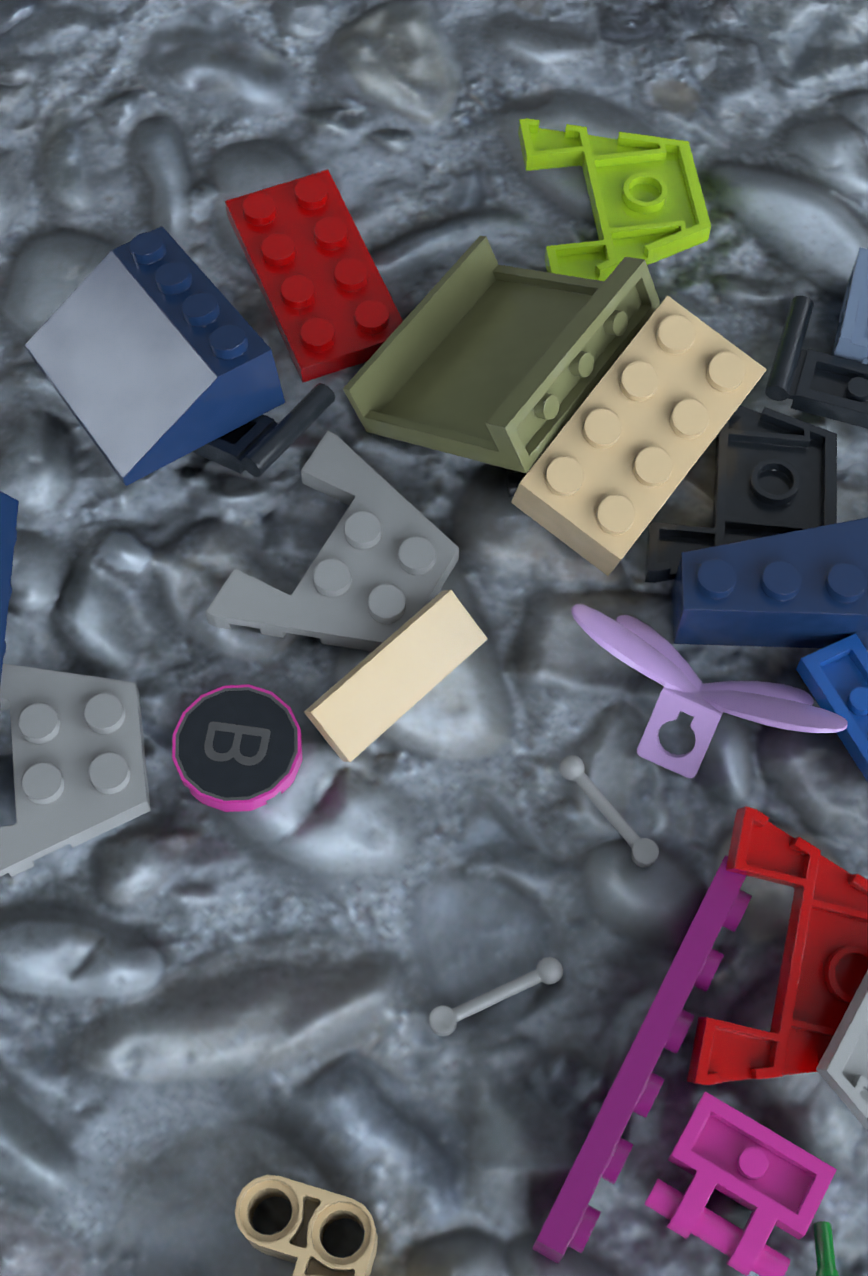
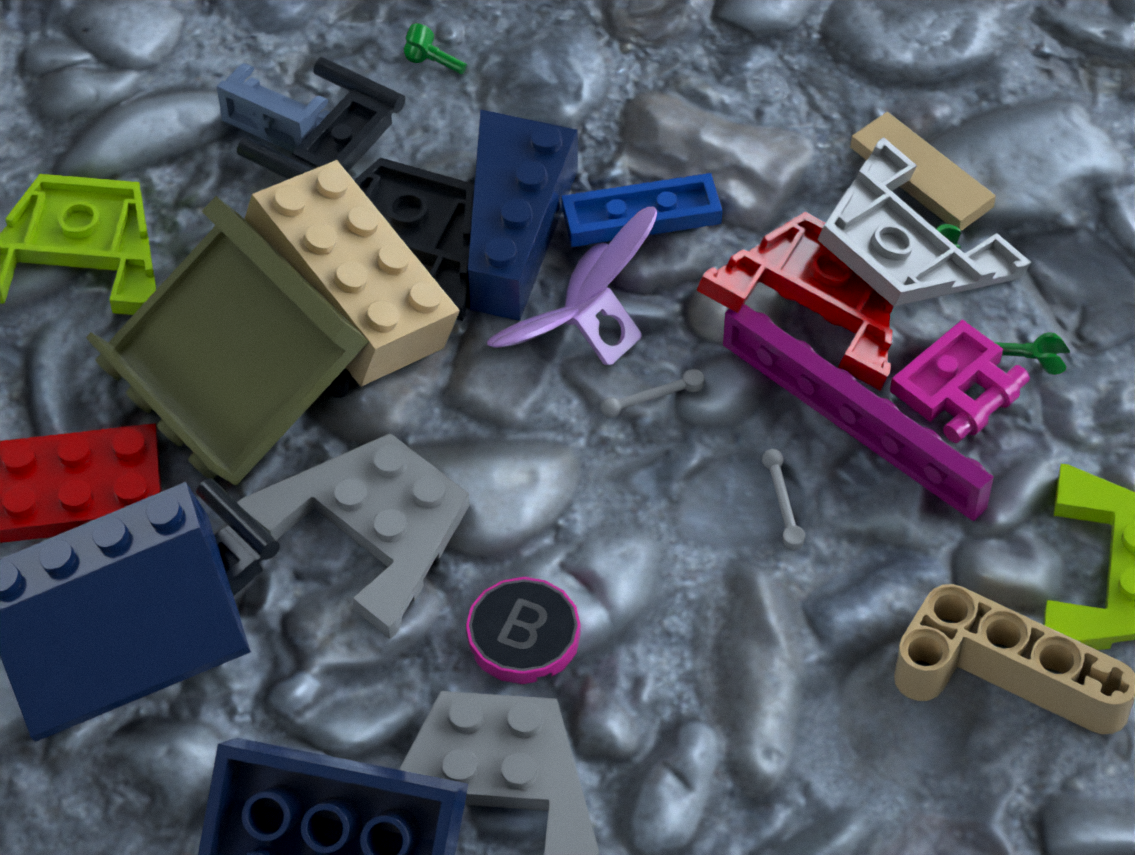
camera: 75 degrees left, 10 degrees down
tan tile [304,590,488,762] -> none

